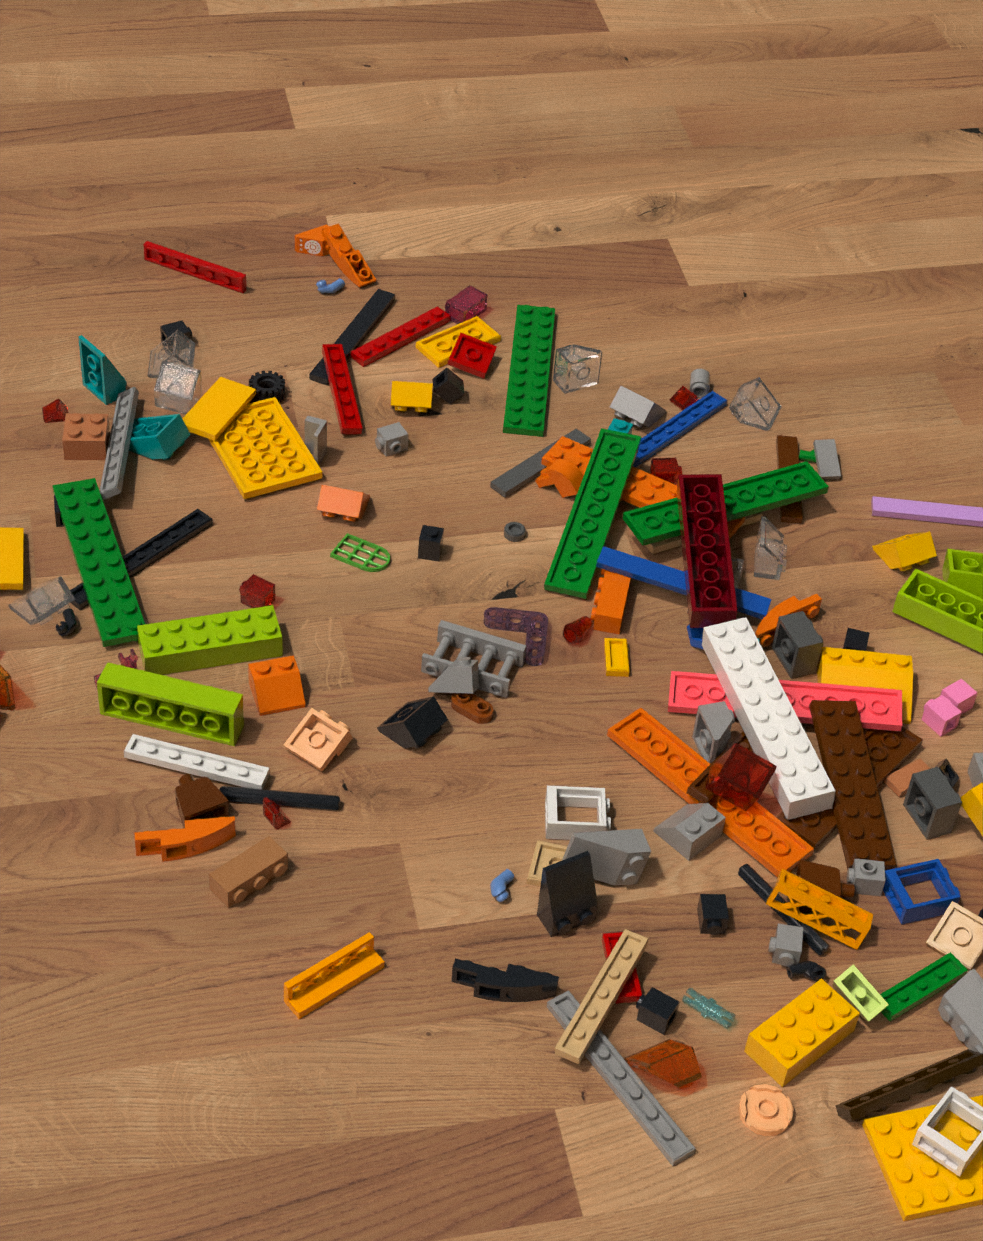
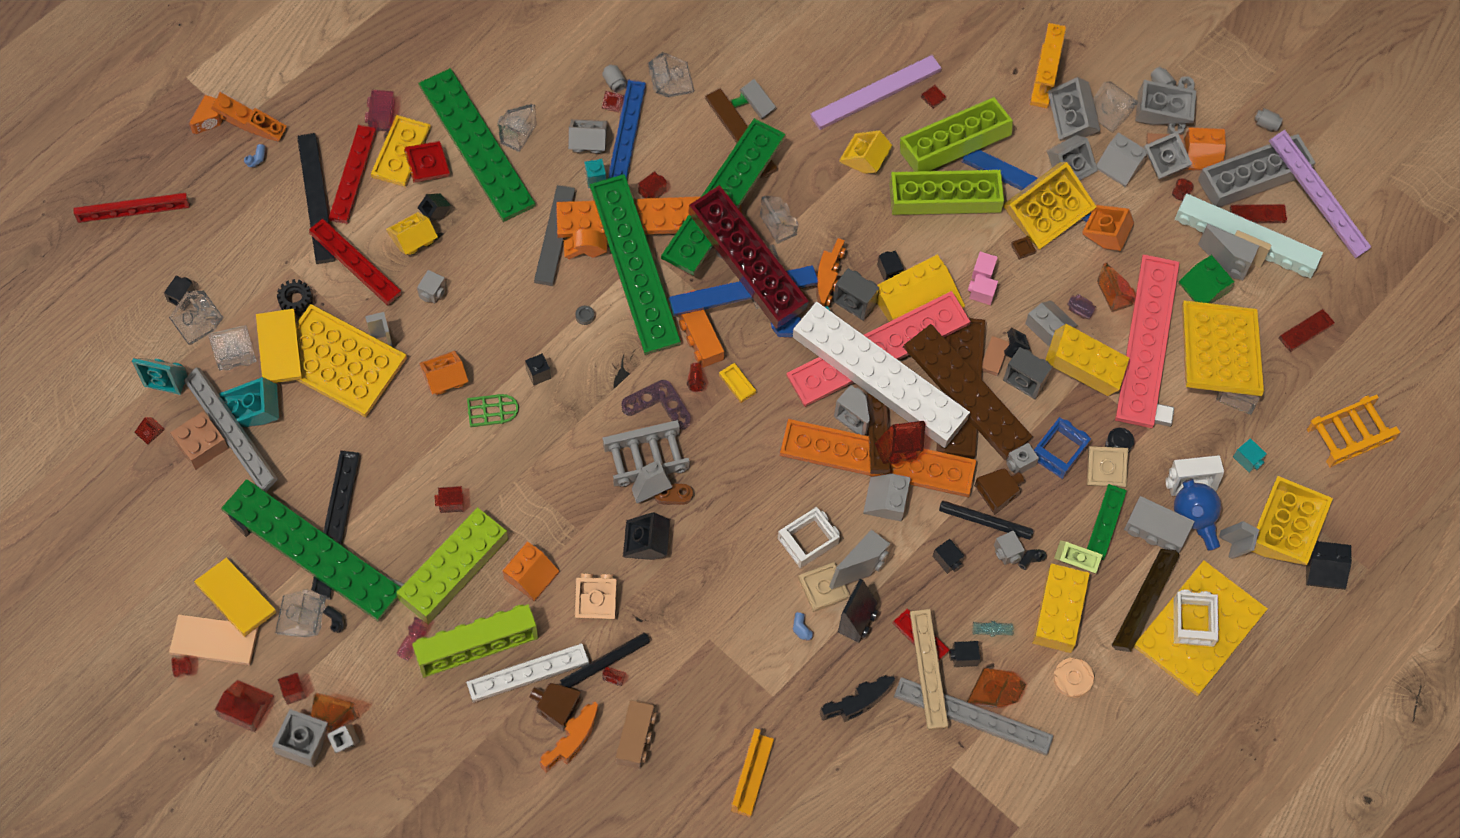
camera: 35 degrees left, 20 degrees up
light orange fence [766,869,873,950] -> none

